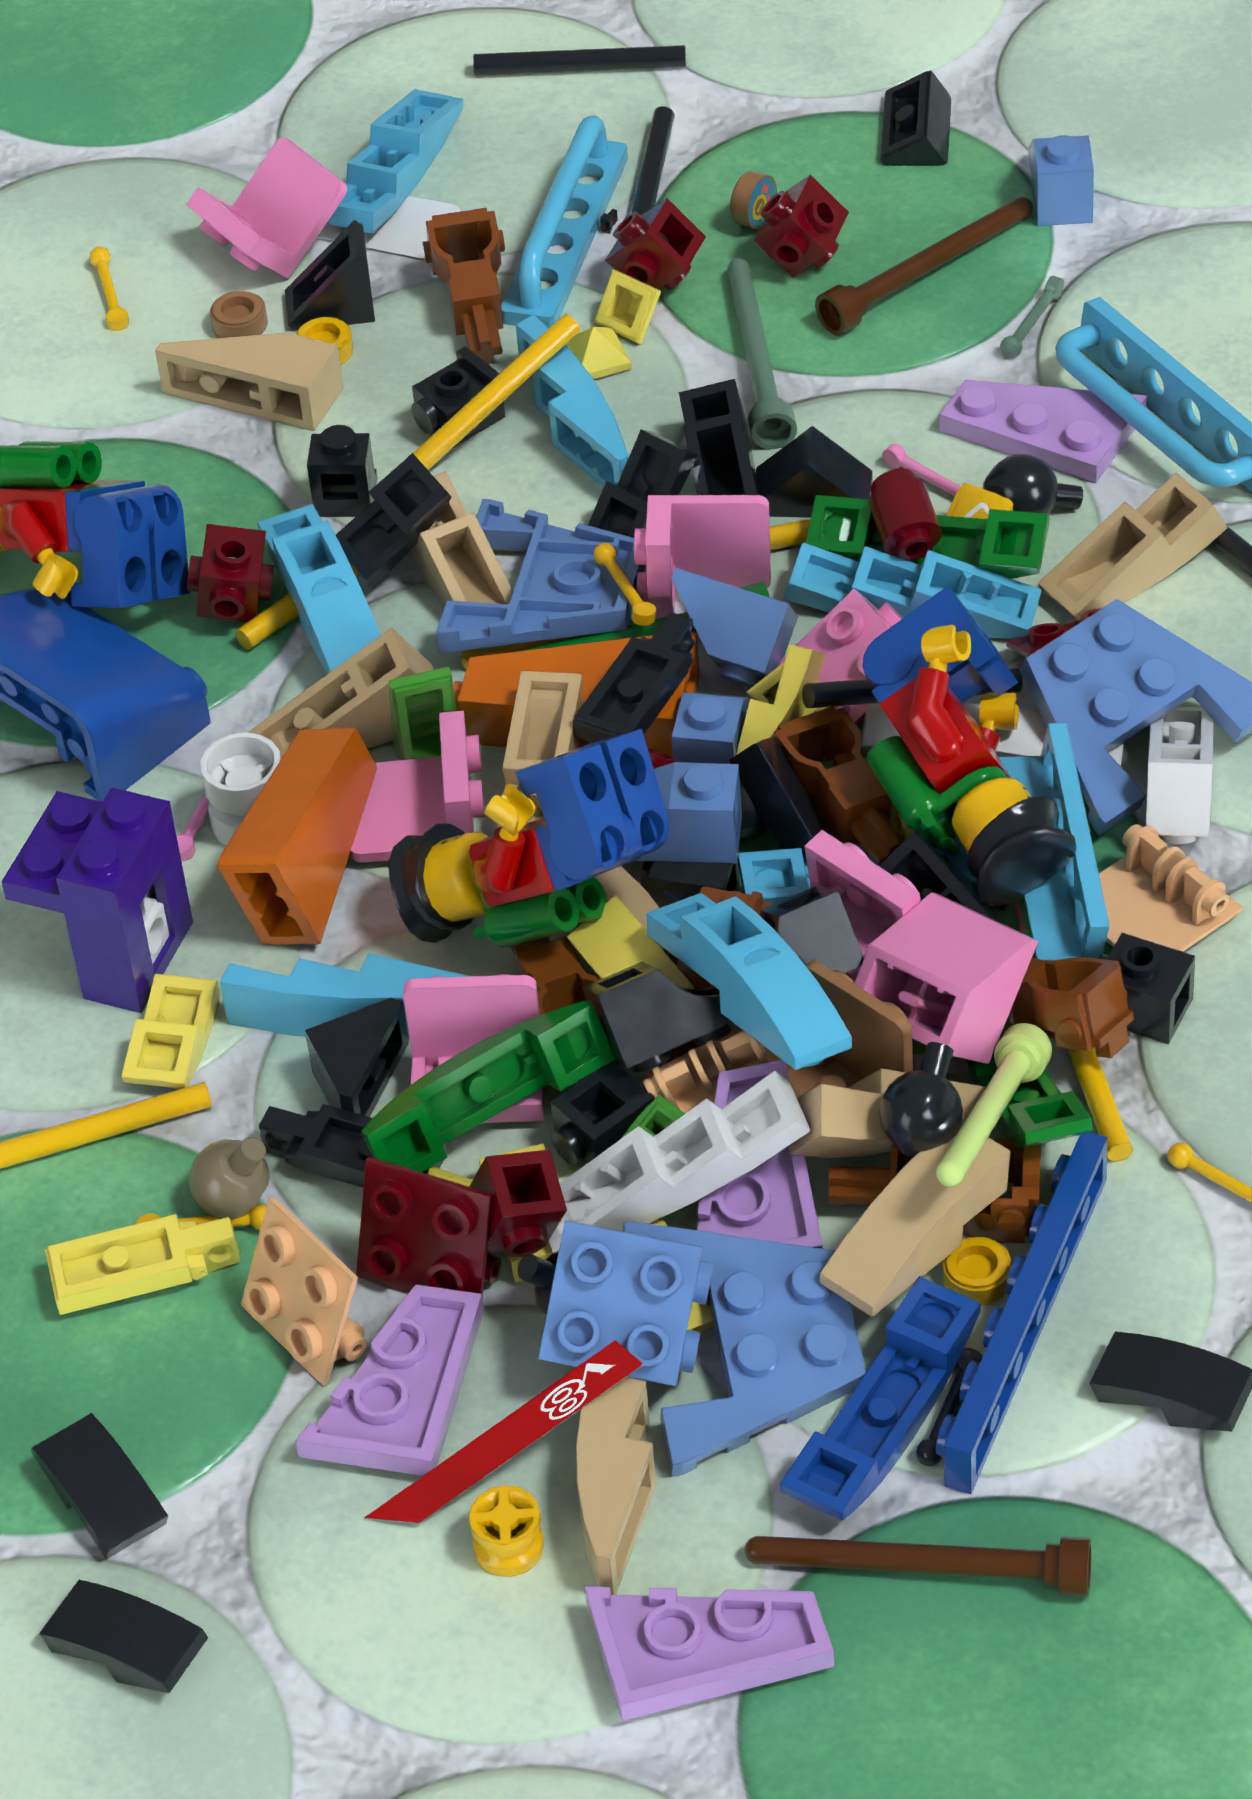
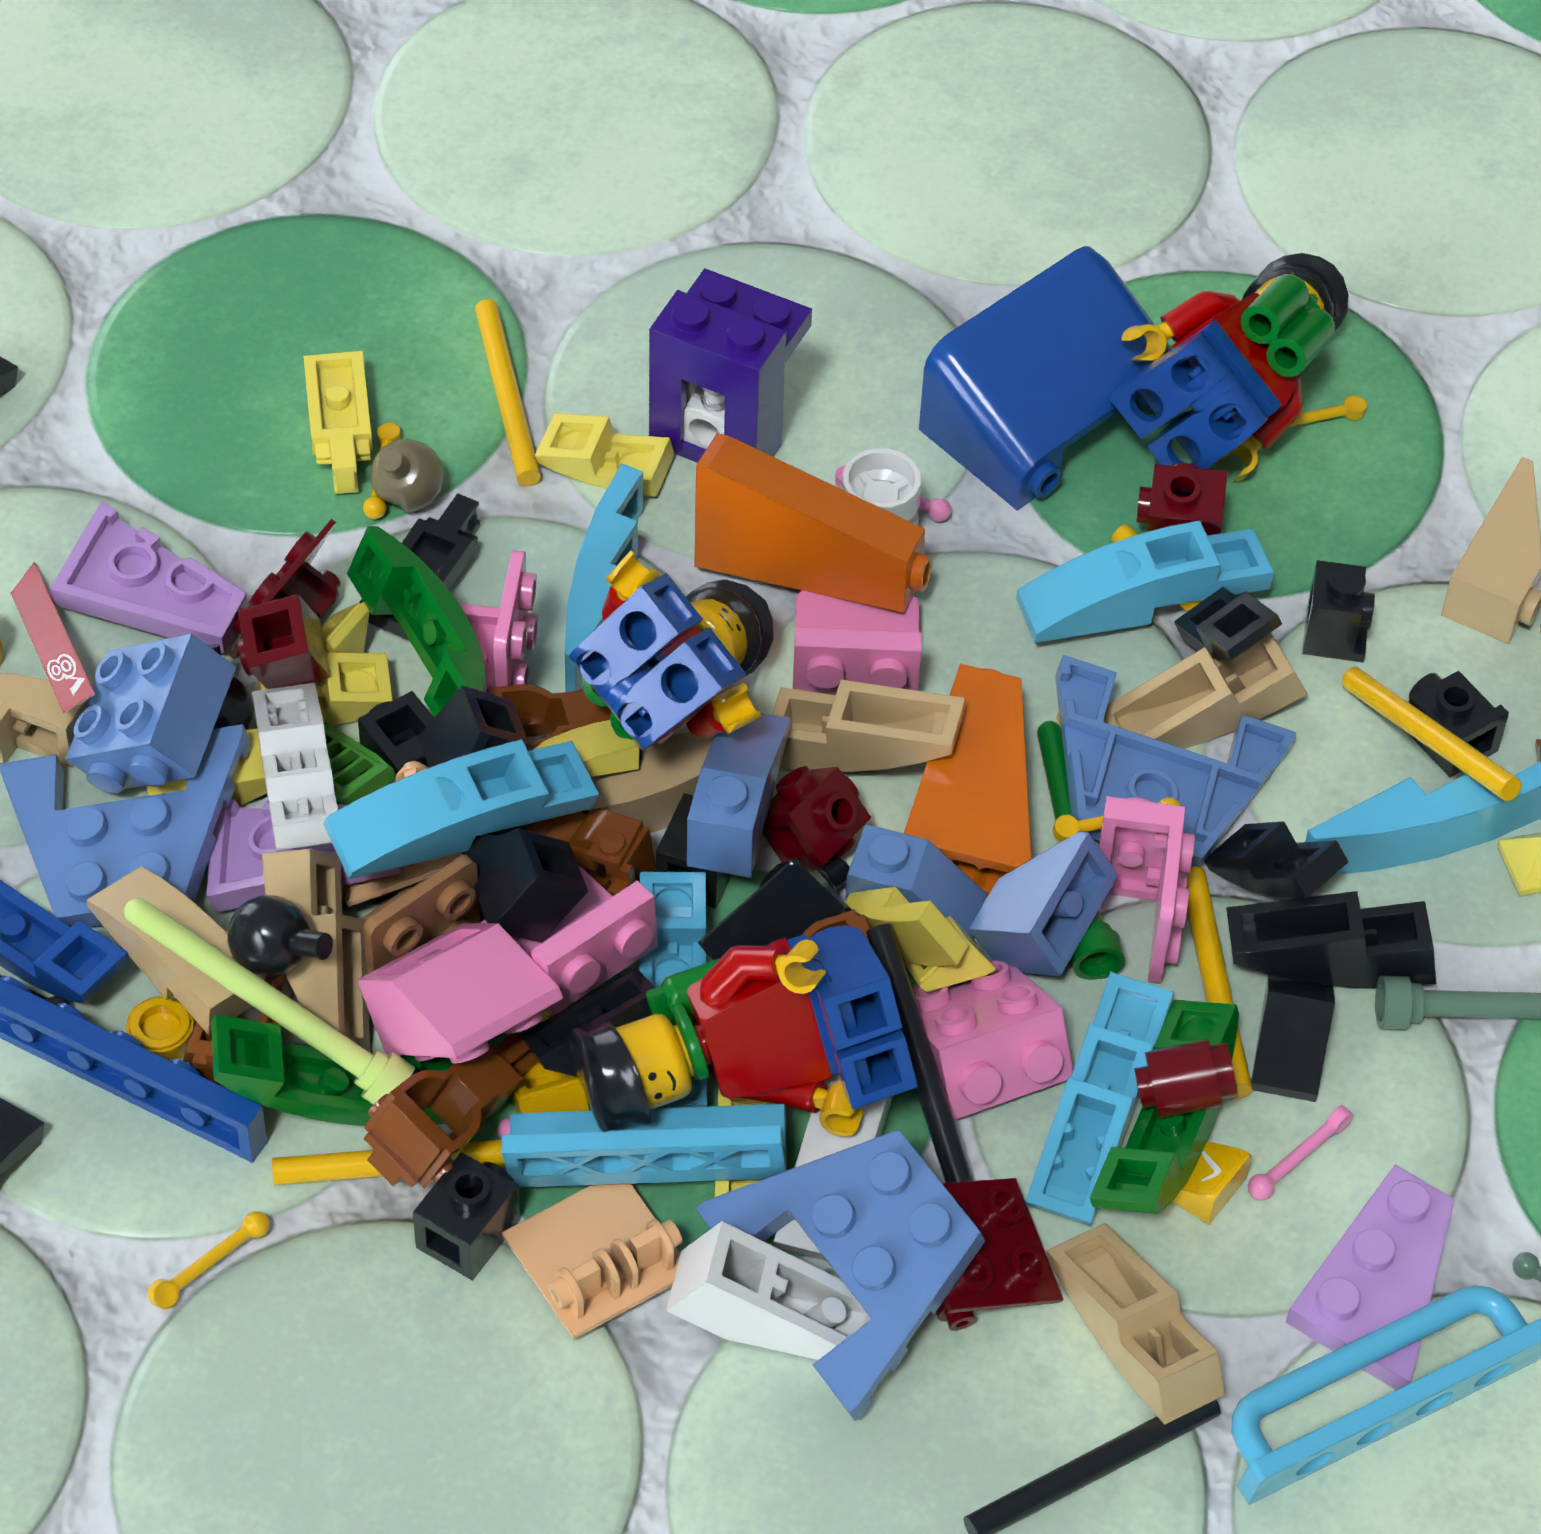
camera: 90 degrees right, 5 degrees up
black slope [31,1413,168,1560] -> none
light nougat hinge [240,1197,368,1386] -> none
tan slope [247,627,434,759] -> none
black slope [305,998,409,1117] -> none
bright green slope [388,666,456,760] -> none
black hinge [573,612,695,743] -> none
black piece [983,454,1083,514] -> none

